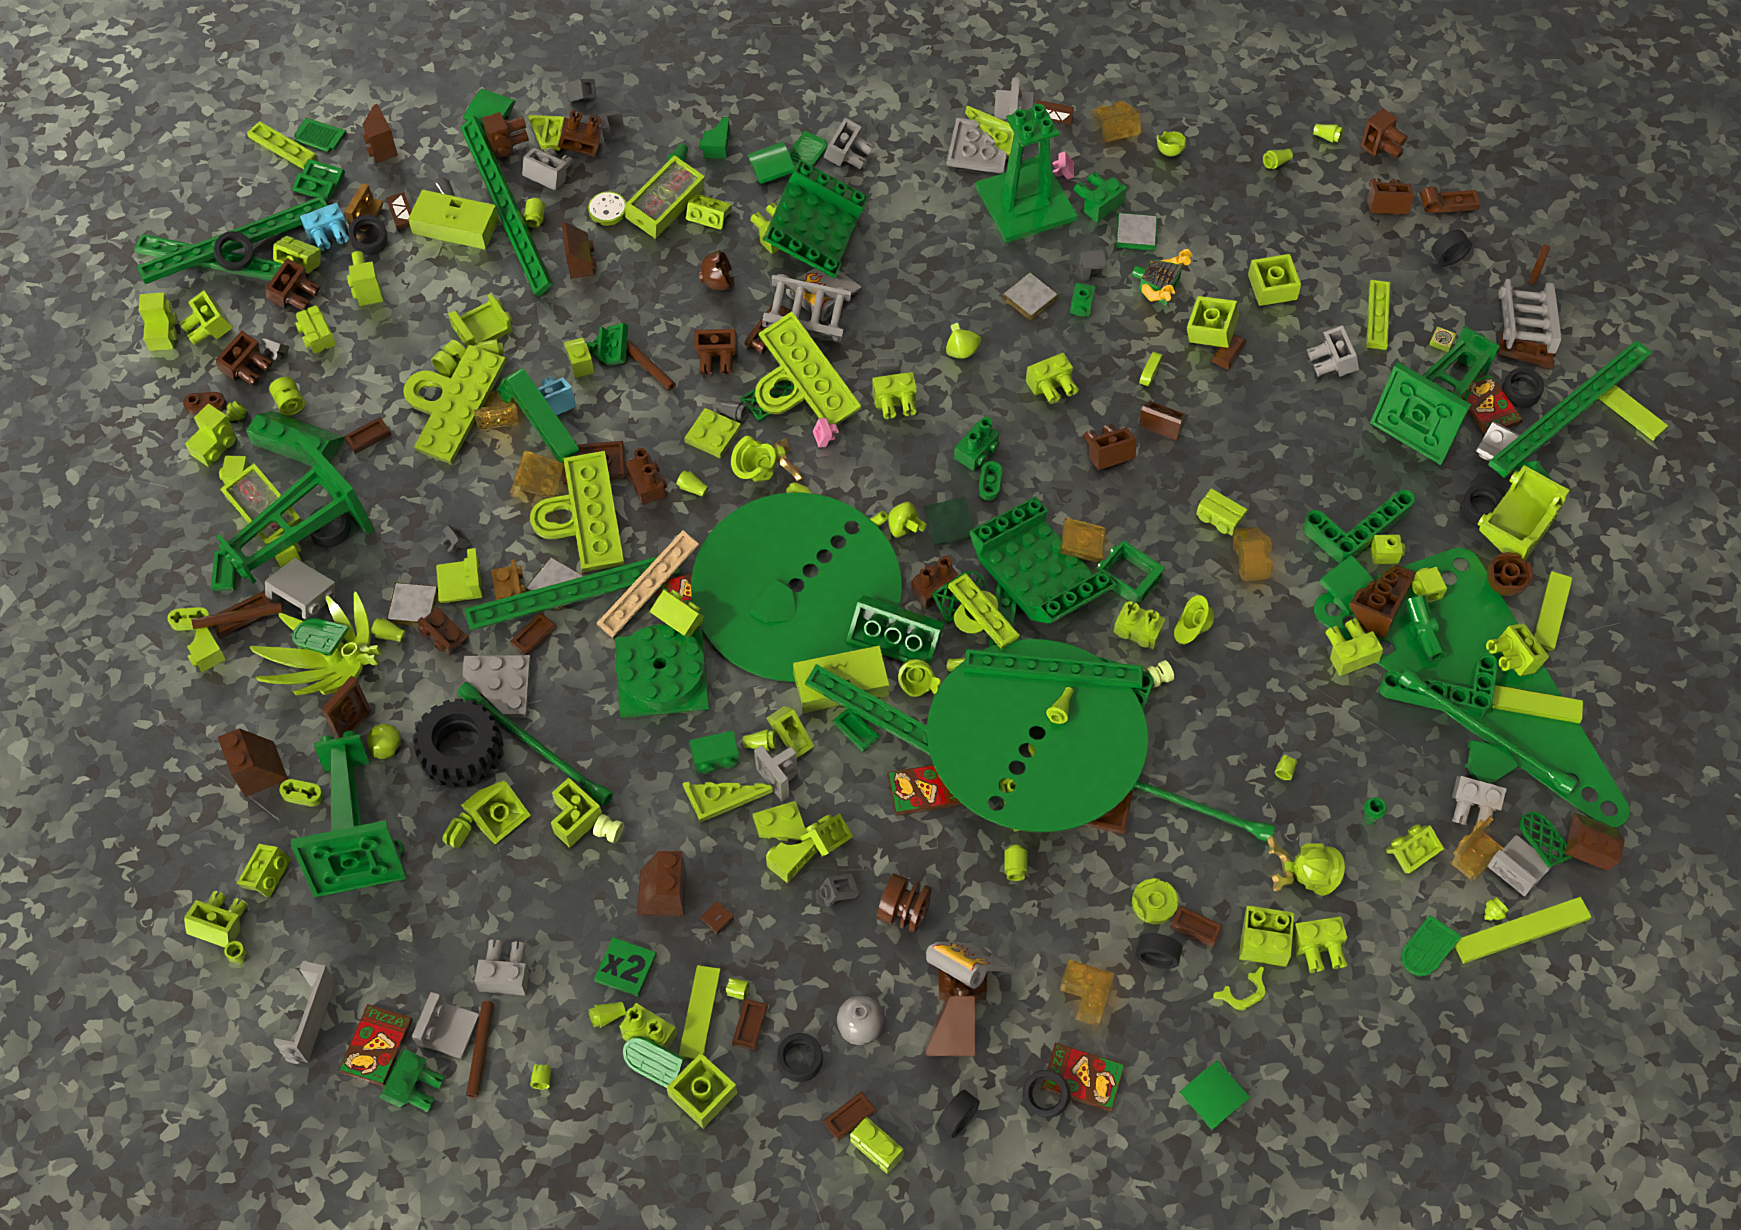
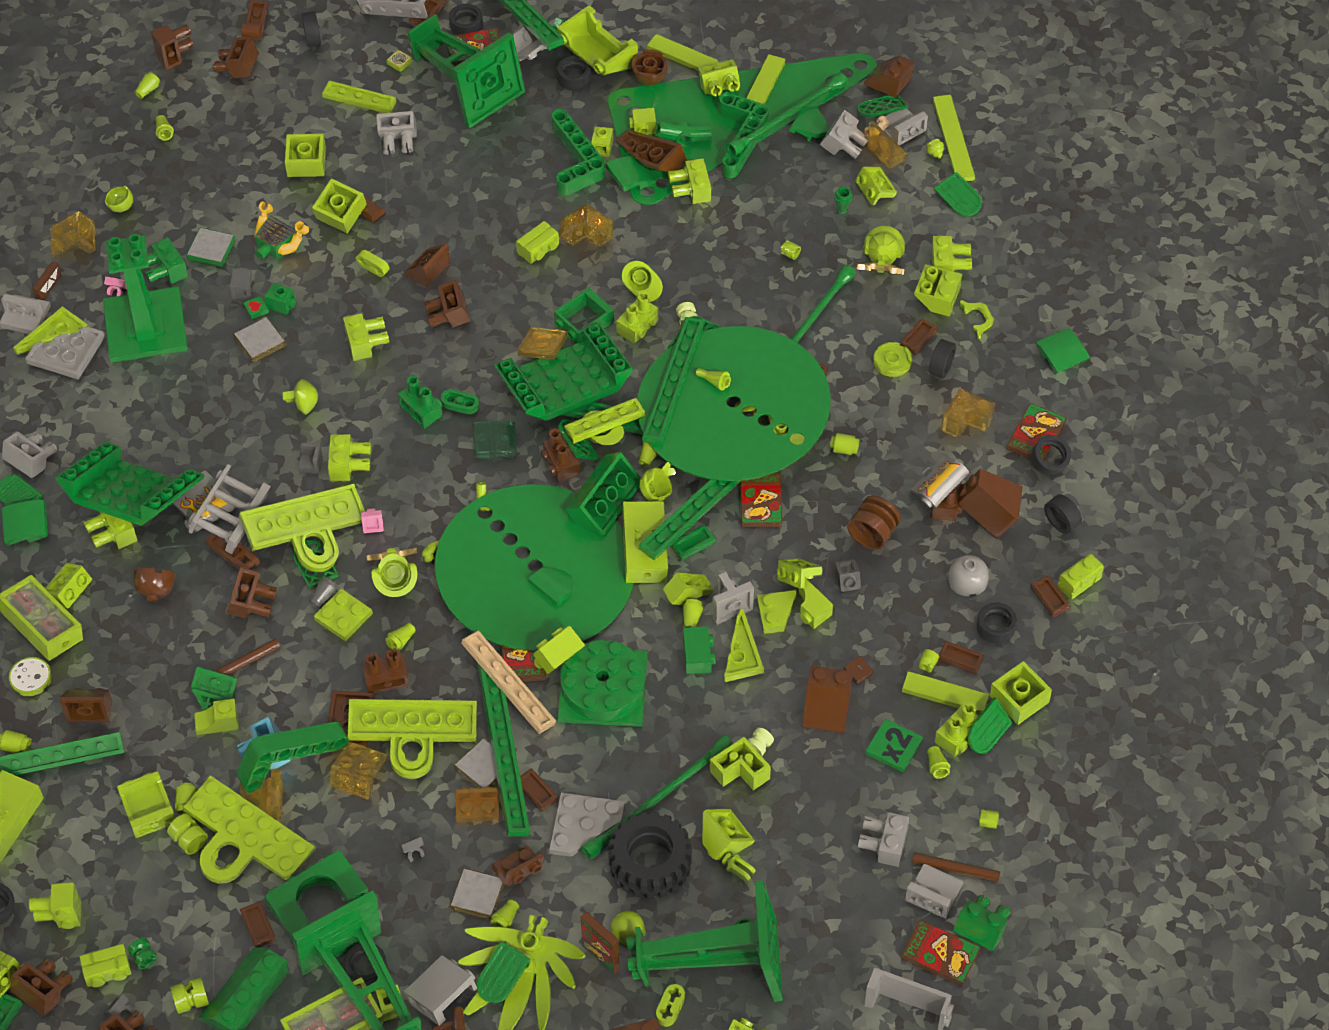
camera: 80 degrees left, 5 degrees down
lime bracket [436,548,483,603] -> none
lime piece [888,502,927,538] -> none
none -> green wheel [127,938,158,969]
none -> green tile [243,295,269,320]
none -> green arch [264,849,368,944]
none -> tan arm [865,116,889,136]

